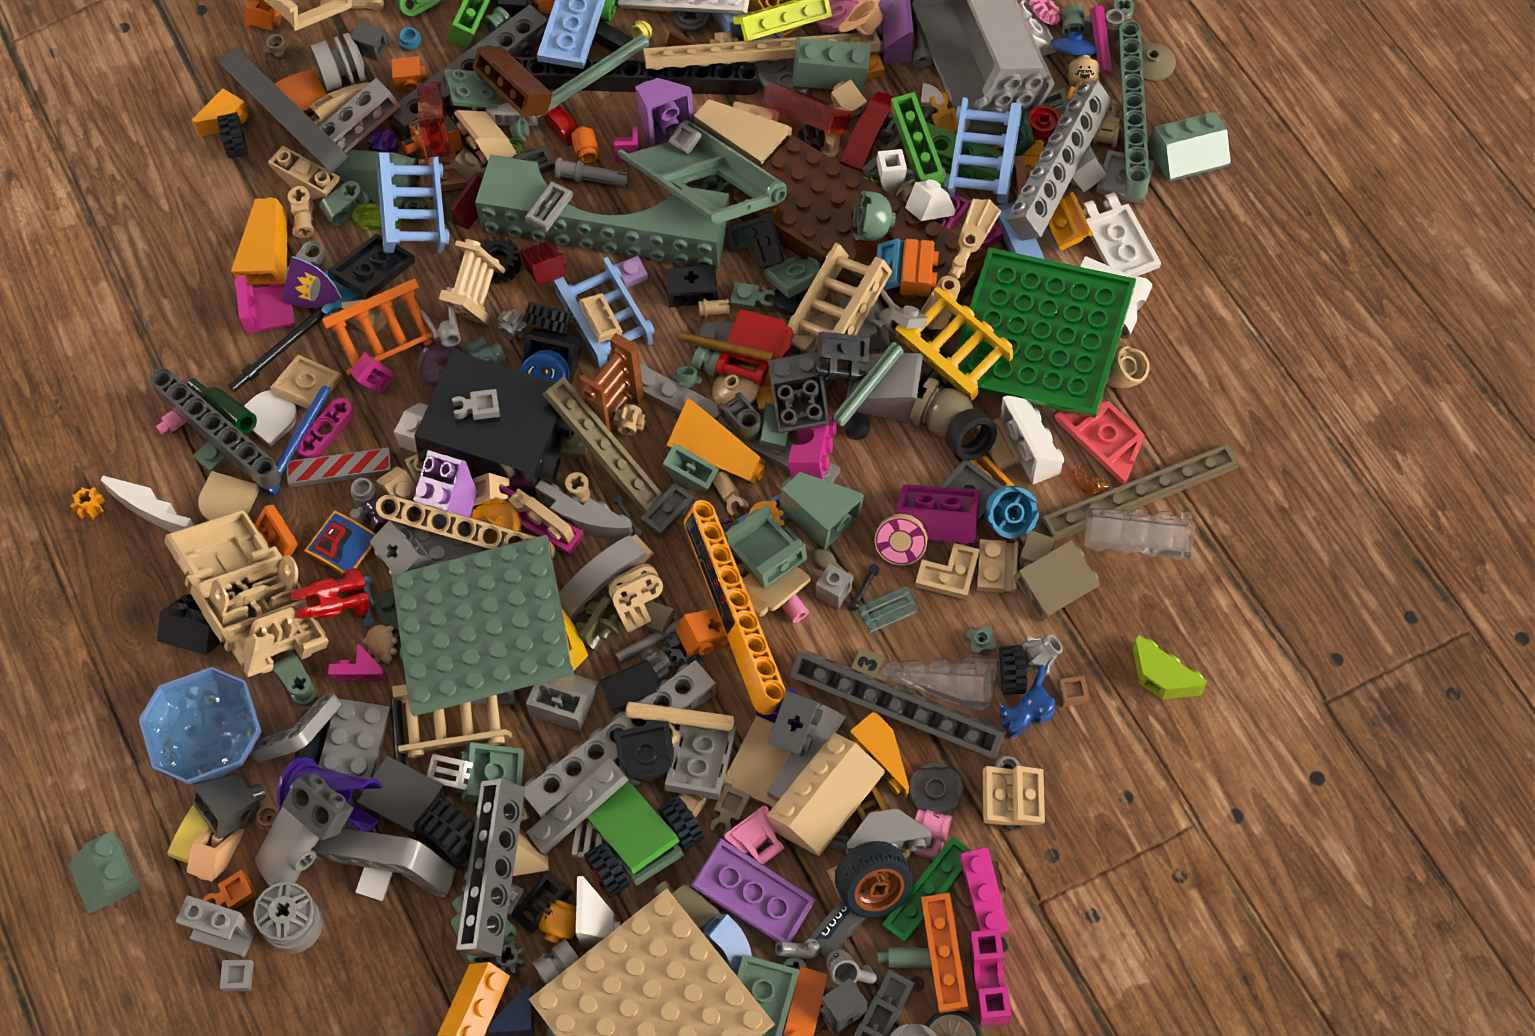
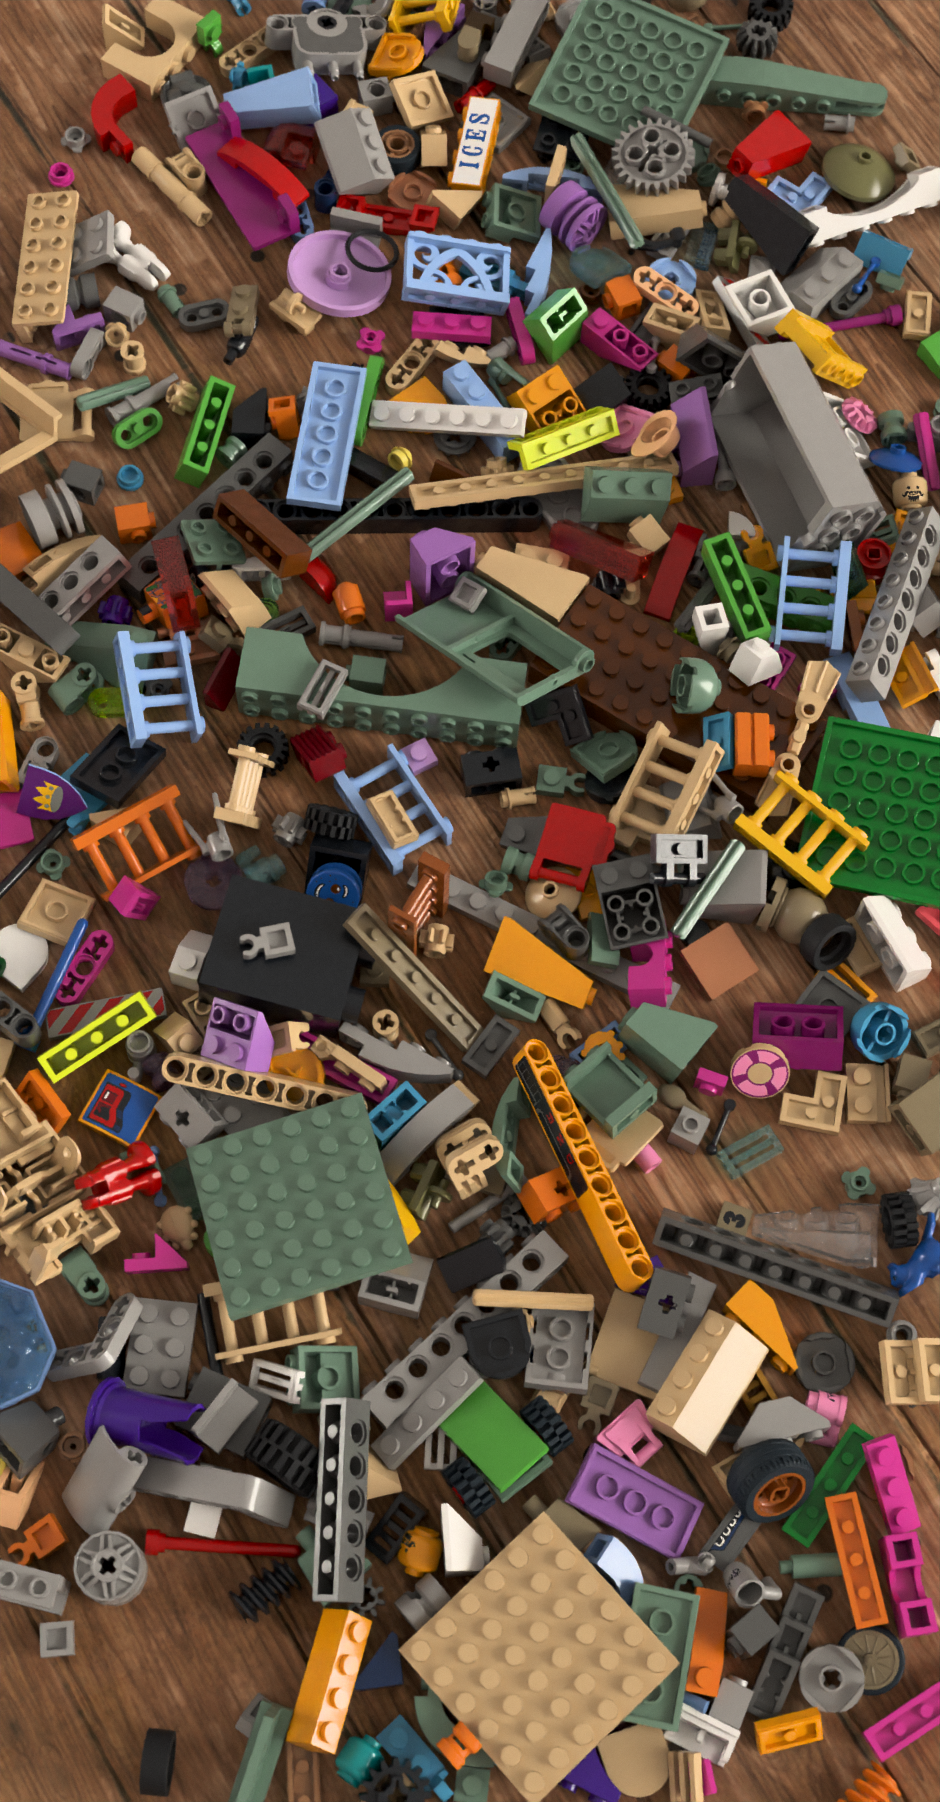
camera: 10 degrees left, 5 degrees up
dark grey brick [282,773,353,841] -> none
pearl gold bar [679,331,775,362] -> none
light grey plate [890,306,928,329] -> none
none -> sand green plate [36,848,71,881]
none -> neon yellow brick [37,990,157,1083]
none -> red piece [145,1528,301,1558]
none -> light grey panel [191,1378,259,1455]
none -> black piece [228,1558,302,1623]
none -> sand green brick [345,655,387,696]
none -> dark azure brick [368,1080,427,1150]
none -> sand green slope [491,1077,532,1193]
none -> nougat tile [678,921,759,1002]
none -> dark pink plate [693,1067,728,1096]

